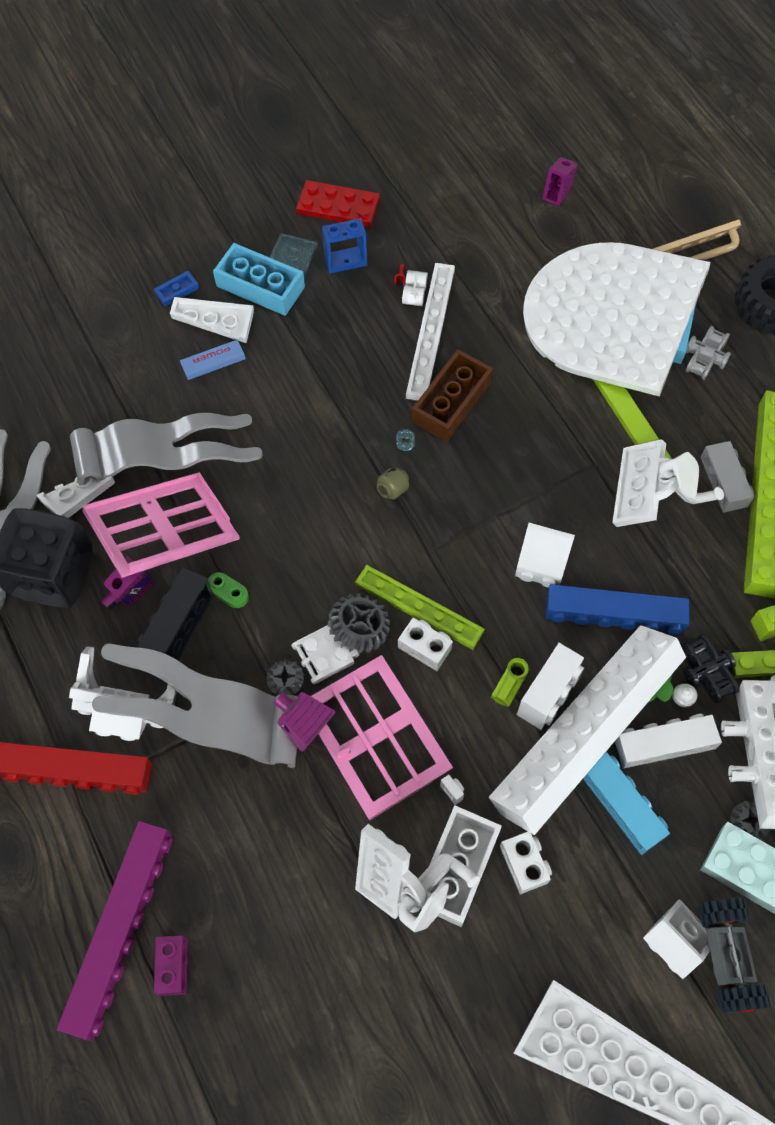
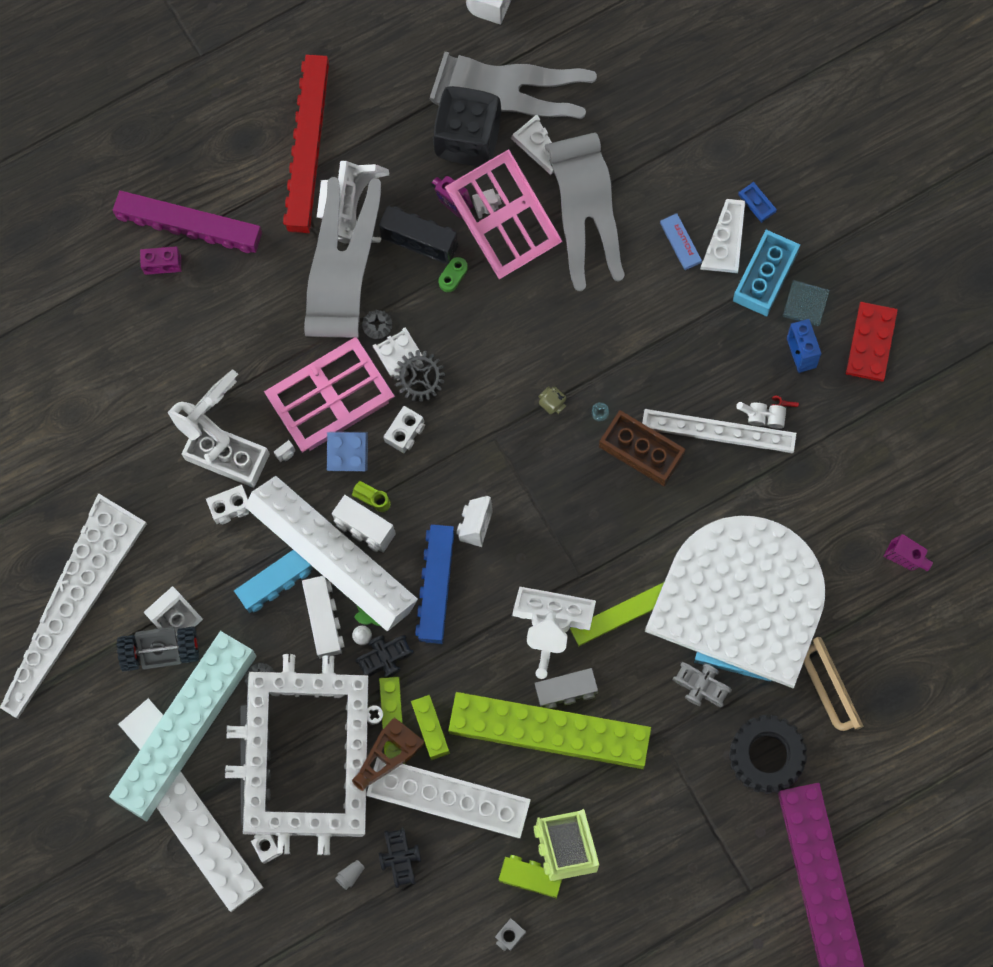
camera: 95 degrees right, 10 degrees up
magenta torso [274,692,335,752] -> none
lime tile [355,565,485,650] -> none
none -> medium blue brick [327,432,368,471]
none -> white brick [472,189,502,219]

